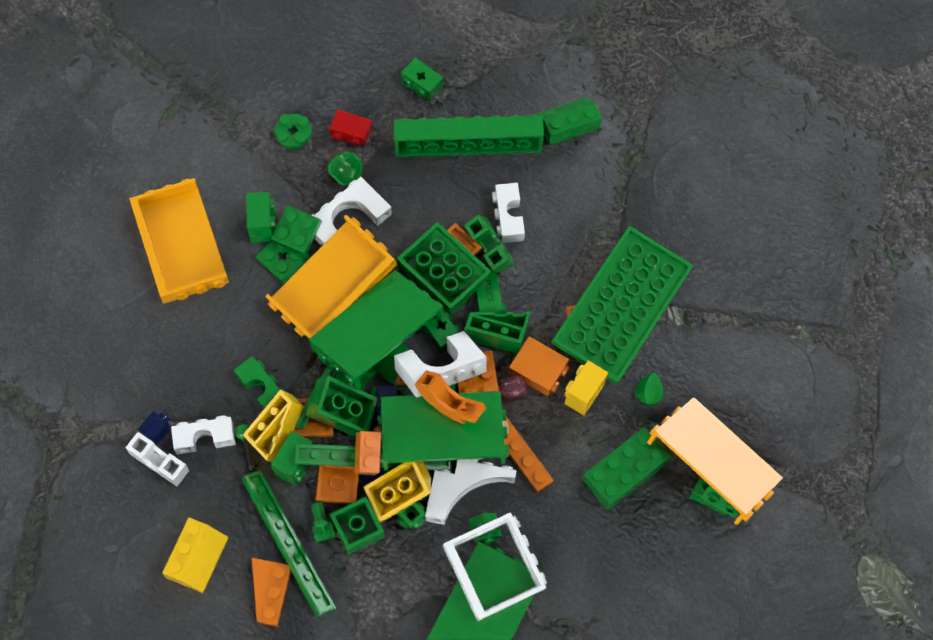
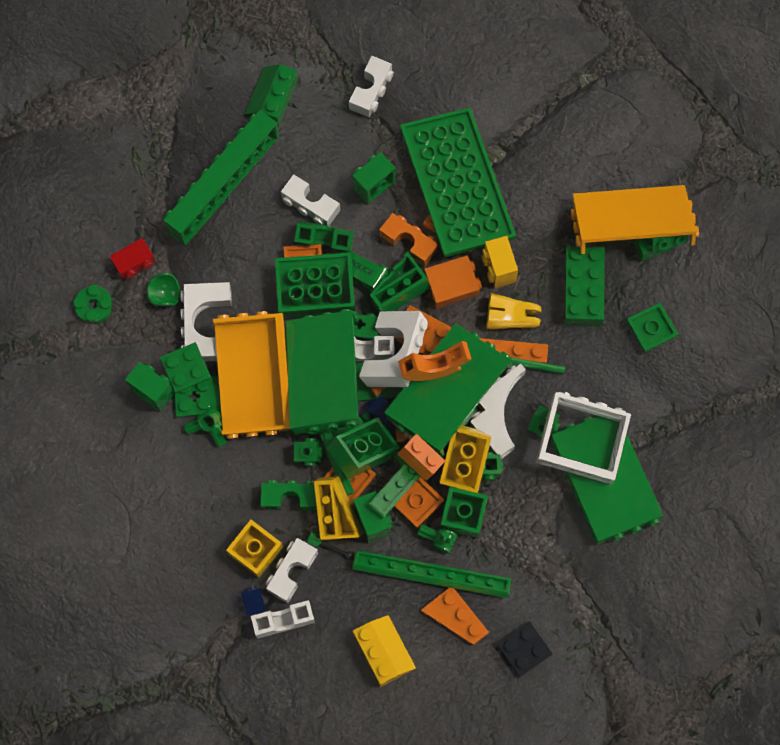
camera: 45 degrees left, 5 degrees up
light orange panel [129,178,229,304] -> none
green brick [401,58,443,101] -> none
clear pink head [498,375,528,402] -> none
green piece [635,372,663,407] -> none
none -> green axle [184,409,227,447]
none -> yellow brick [226,520,283,578]
none -> green brick [294,438,324,466]
none -> white arch [349,56,394,117]
none -> green brick [352,152,396,205]
none -> white arch [354,336,395,361]
none -> orange arch [379,213,438,267]
none -> yellow piece [486,293,541,329]
none -> green bar [511,357,565,374]
none -> green plate [626,302,679,353]

